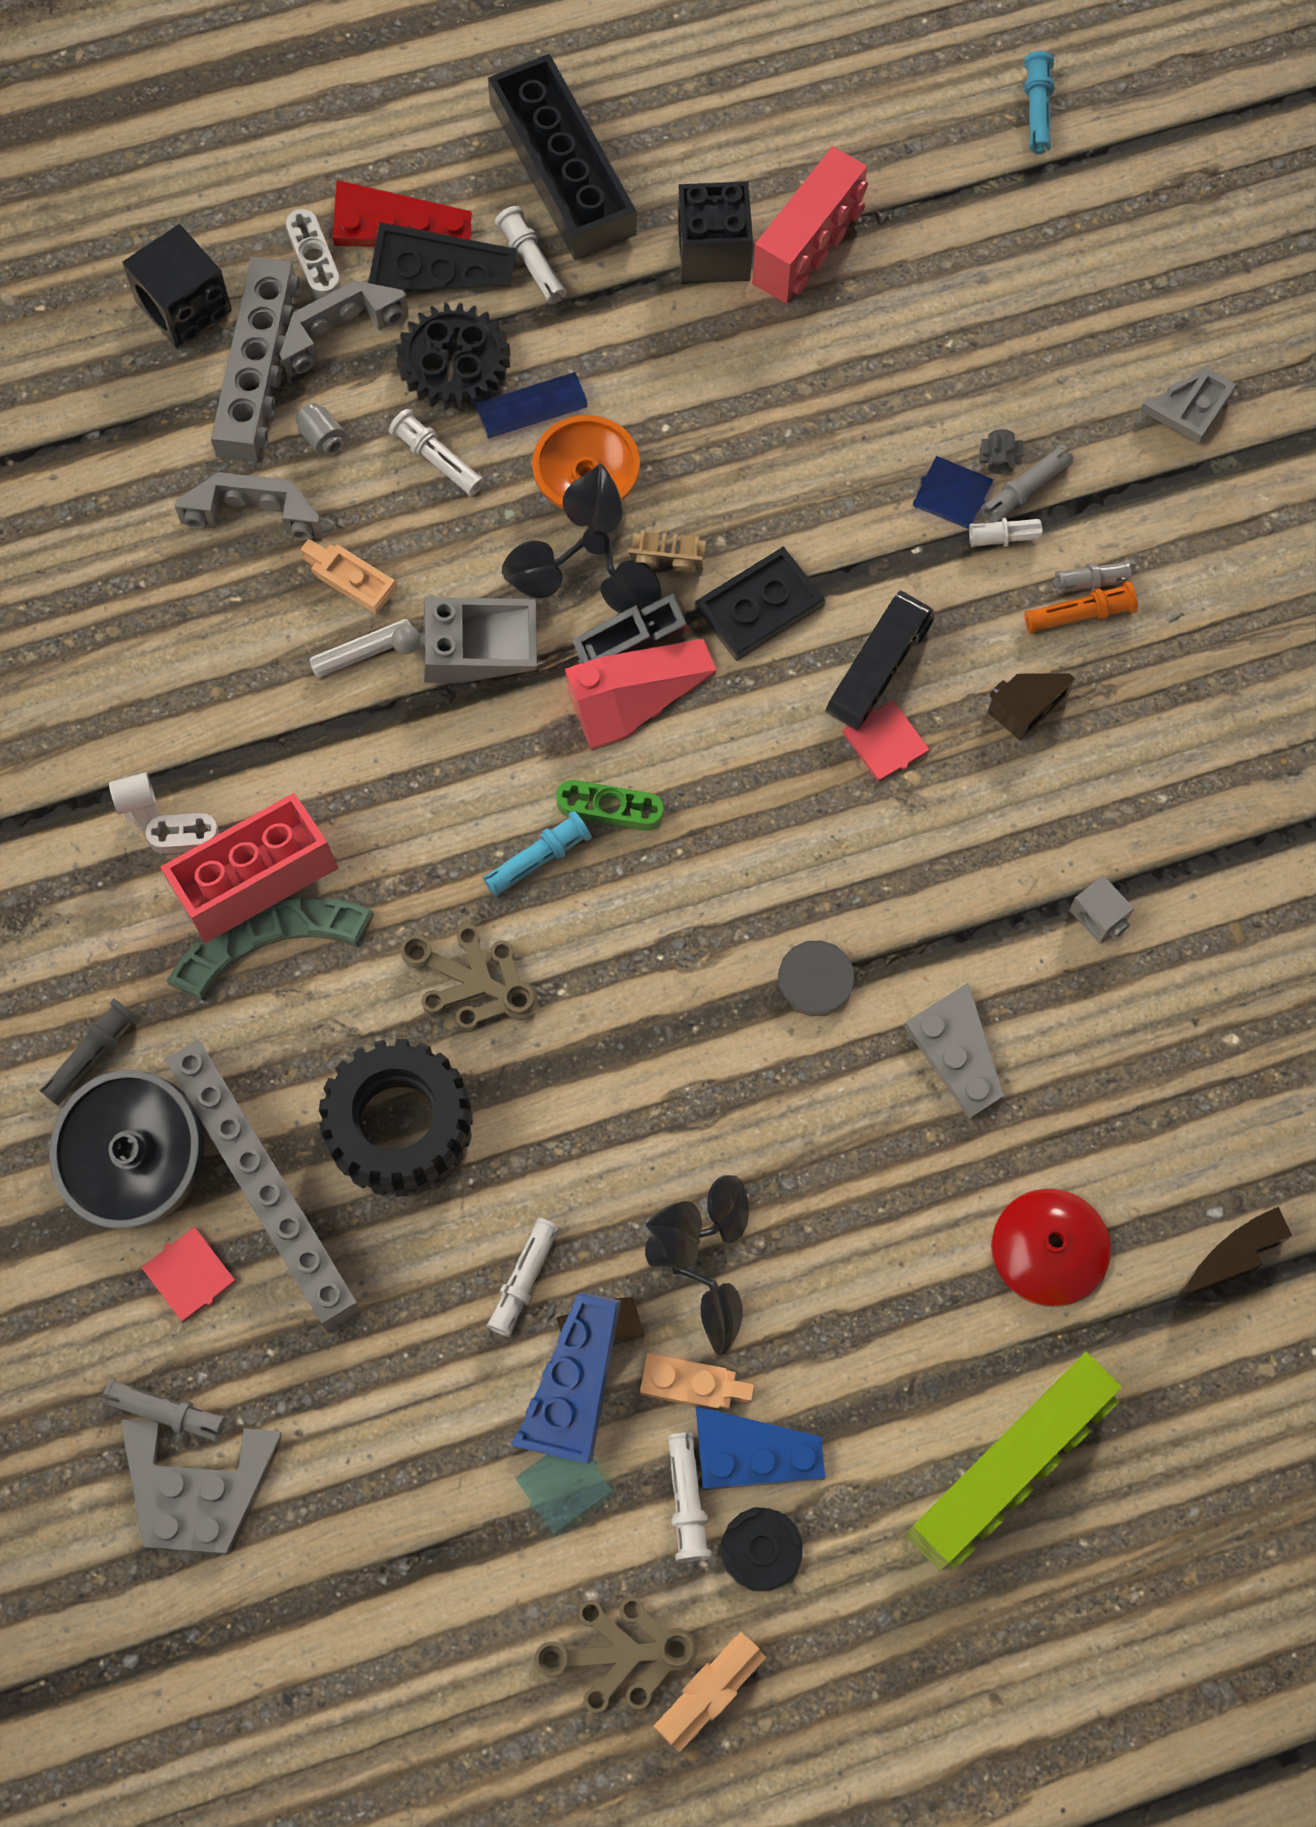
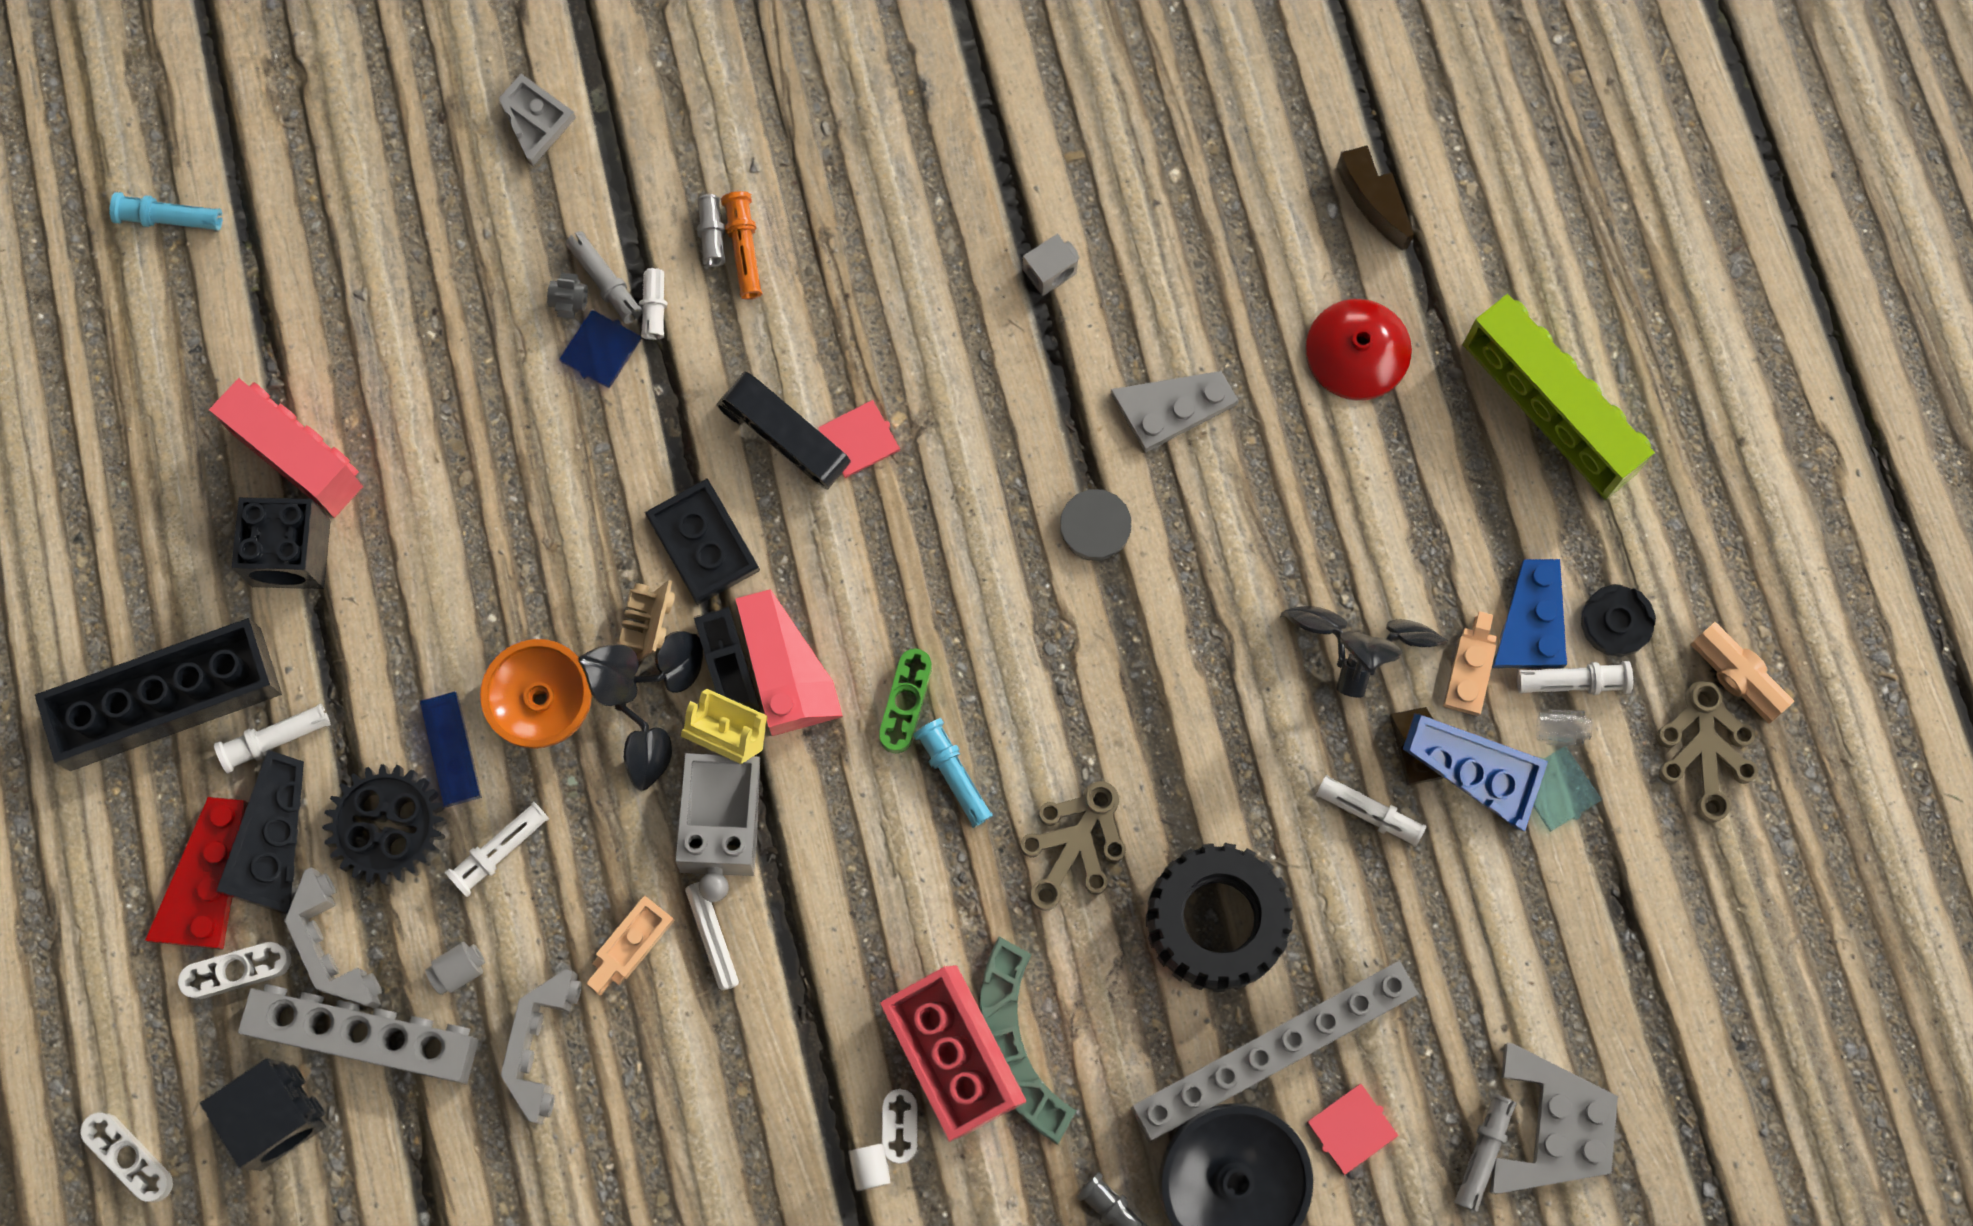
camera: 85 degrees left, 5 degrees up
dark brown slope [988,673,1075,741] -> none
none -> white beam [81,1113,173,1202]
none -> light yellow hinge [681,689,767,764]
none -> clear brick [1536,709,1592,747]

